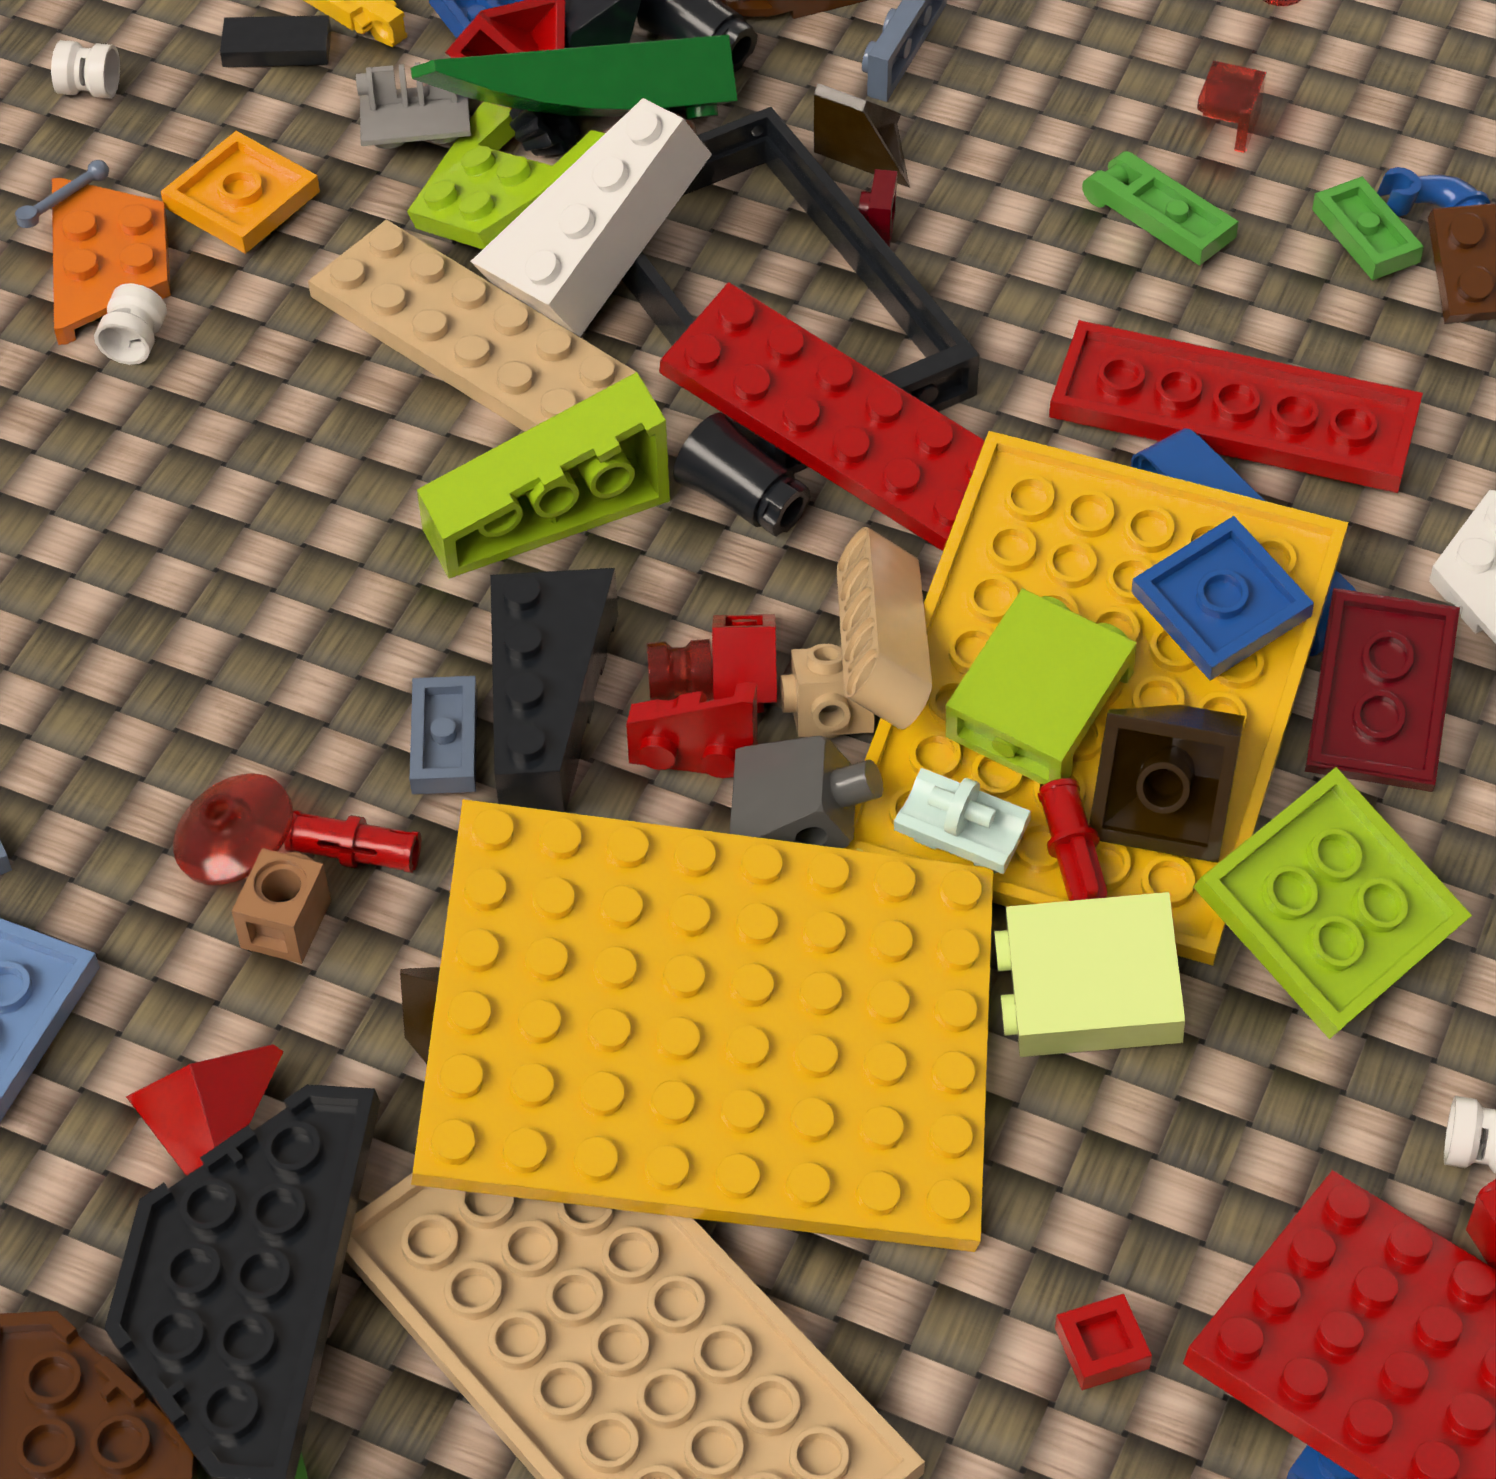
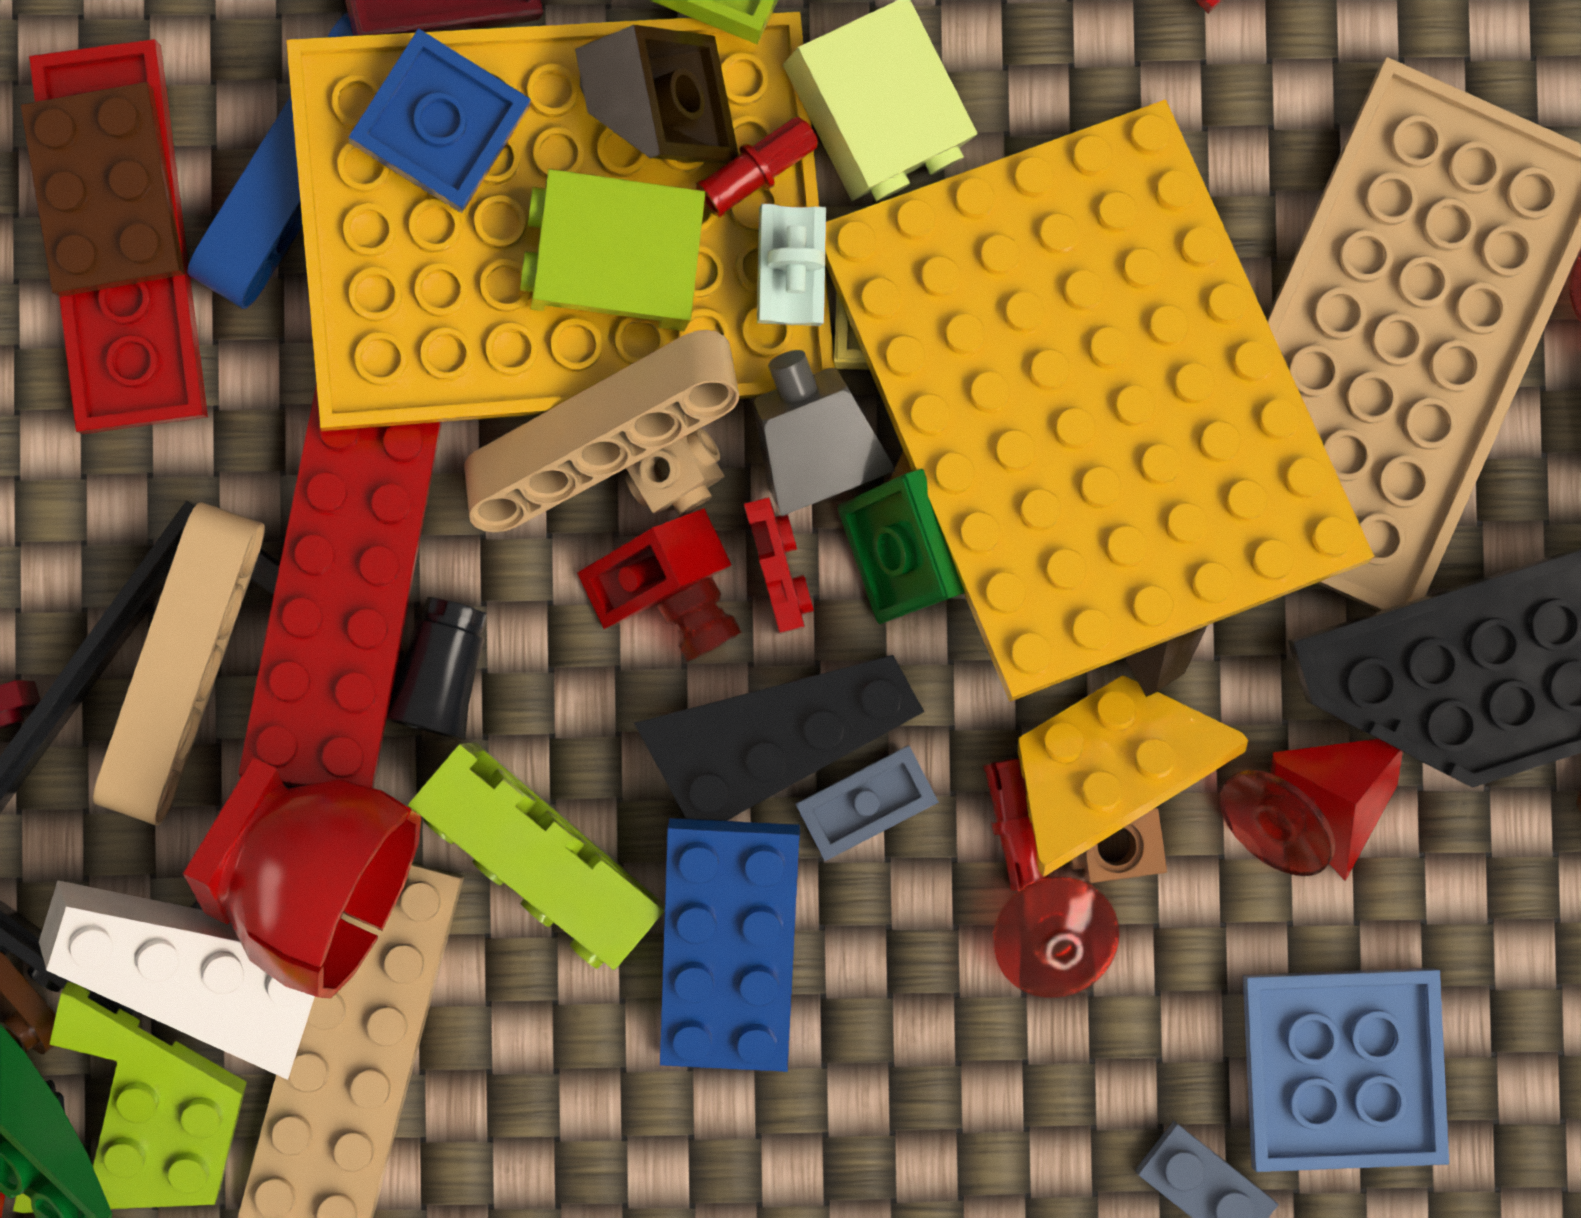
camera: 115 degrees left, 35 degrees up
none -> reddish brown plate [20,82,185,297]
none -> tan beam [93,502,265,826]
none -> red plate [183,757,421,999]
none -> blue plate [660,818,800,1072]
none -> green tile [837,469,965,625]
none -> yellow wing [1018,675,1248,877]
none -> clear red dish [1220,770,1335,876]

